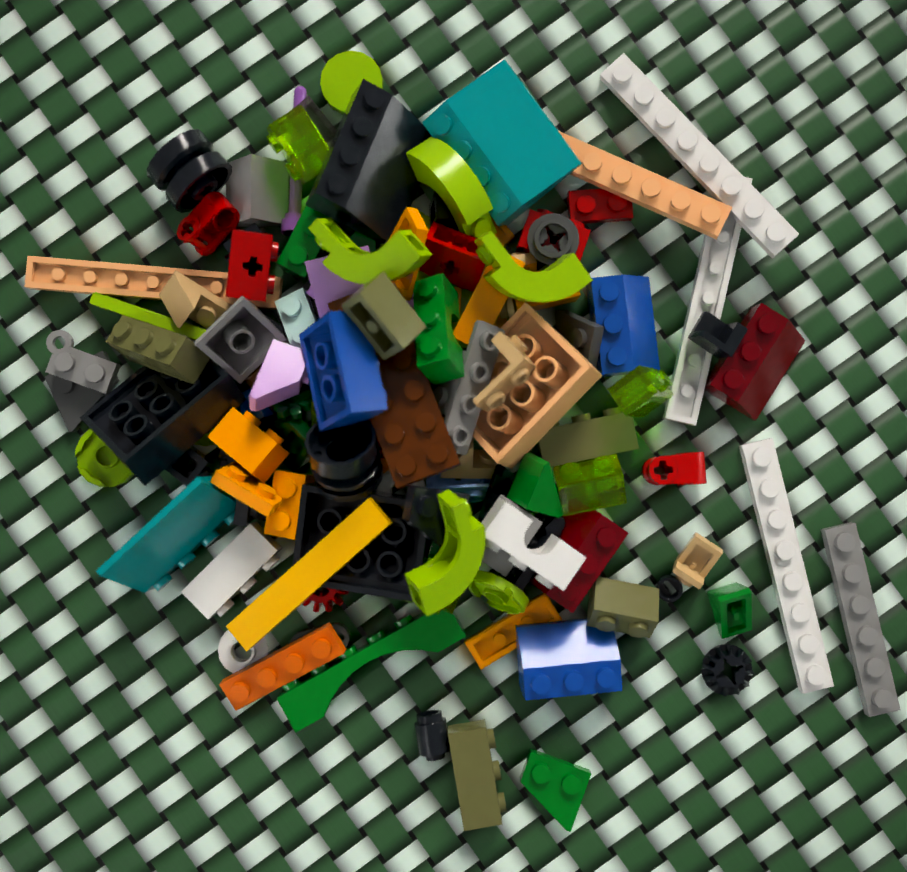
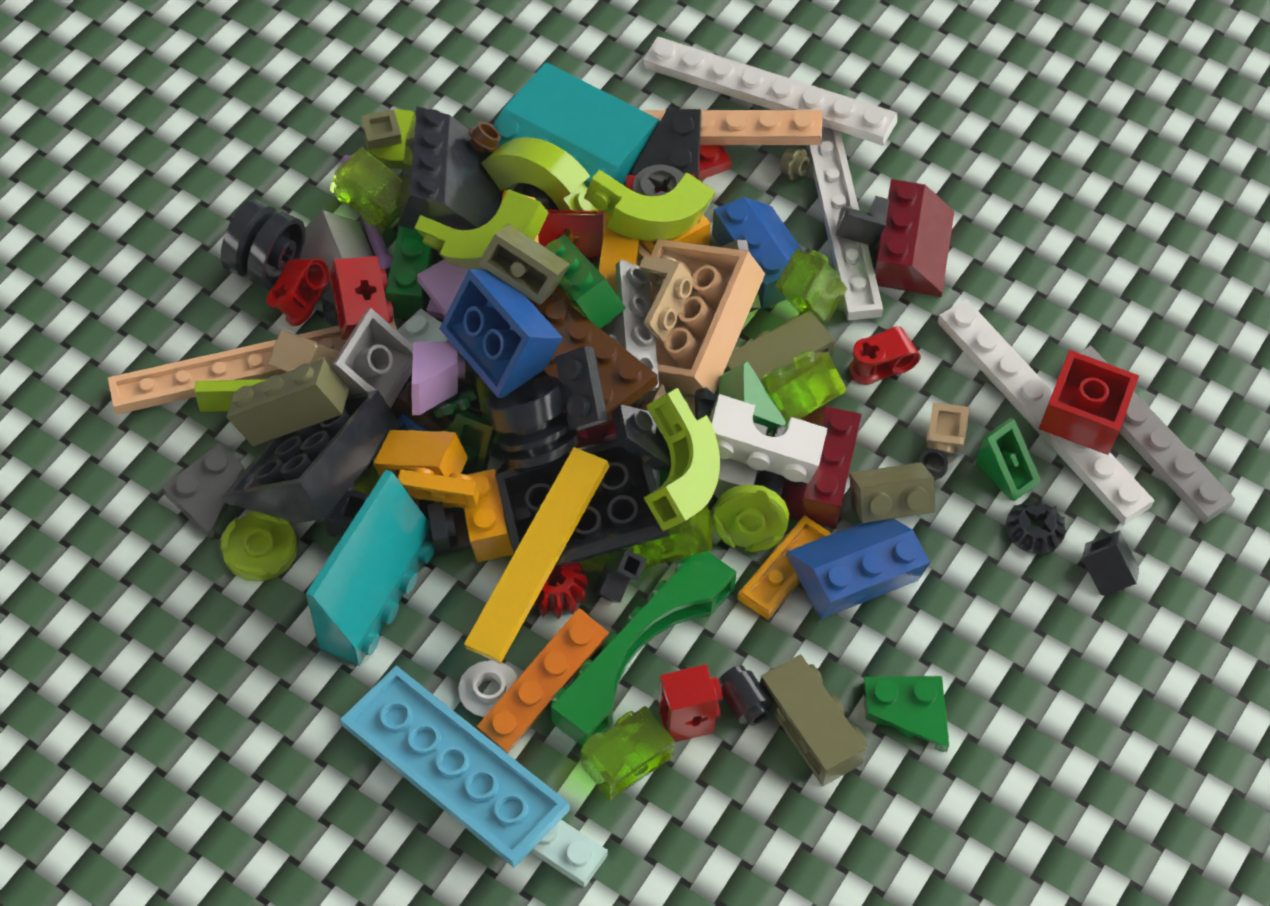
camera: 20 degrees left, 30 degrees down
light grey hinge [45,330,121,394] -> none
white brick [181,521,282,619] -> none
none -> medium azure plate [340,666,570,868]
none -> olive plate [361,109,402,150]
none -> reddish brown plate [468,121,501,153]
none -> light aqua plate [530,820,608,888]
none -> black plate [555,346,608,431]
none -> clear neon green brick [581,706,675,801]
none -> black piece [592,549,647,603]
none -> black wing [633,109,702,179]
none -> red brick [658,664,723,744]
none -> olive plate [780,148,810,180]
none -> red brick [1038,349,1140,455]
none -> black panel [1082,530,1139,596]

